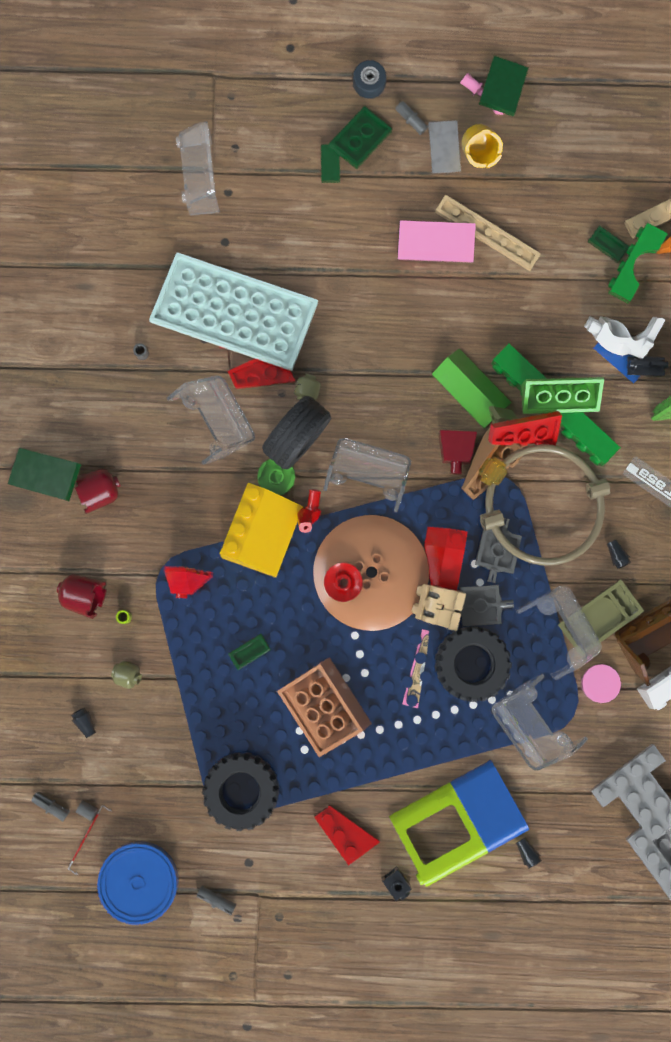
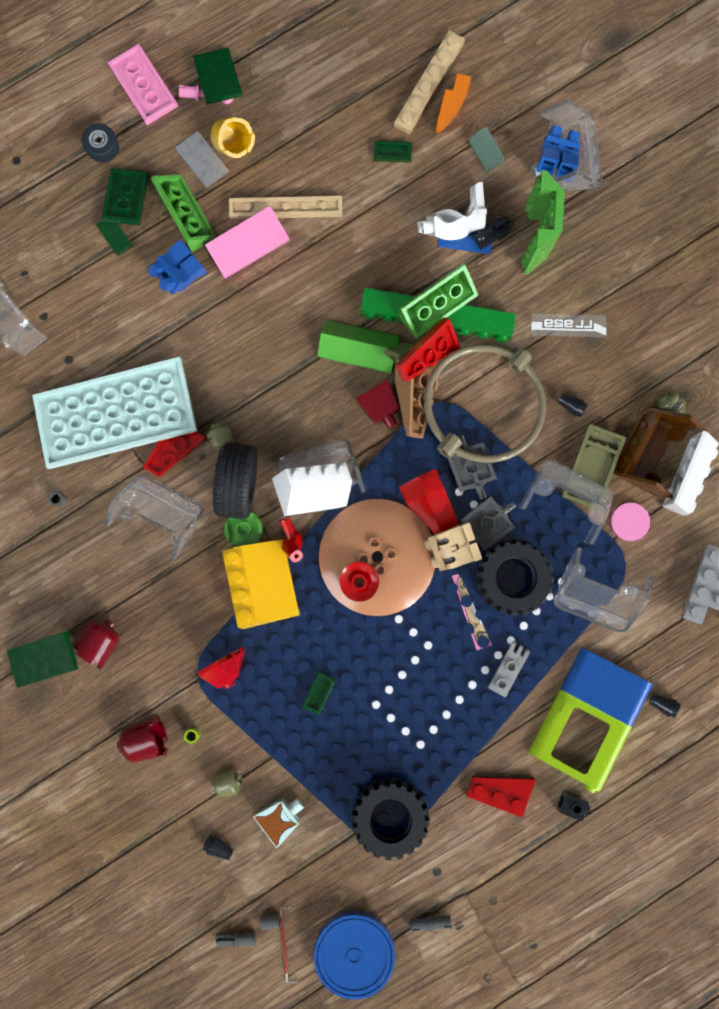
camera: 25 degrees left, 0 degrees up
nougat slope [277,657,372,757] -> none
dark grey axle [396,101,428,135] -> none
clear yellow head [478,457,508,486] -> none
green arch [608,223,668,304] -> none
none -> bright pink tile [107,44,178,125]
none -> blue hips [148,239,207,295]
none -> bright green slope [151,174,217,252]
none -> torso [253,798,304,848]
none -> white slope [272,463,352,516]
none -> light grey hinge [487,641,531,698]

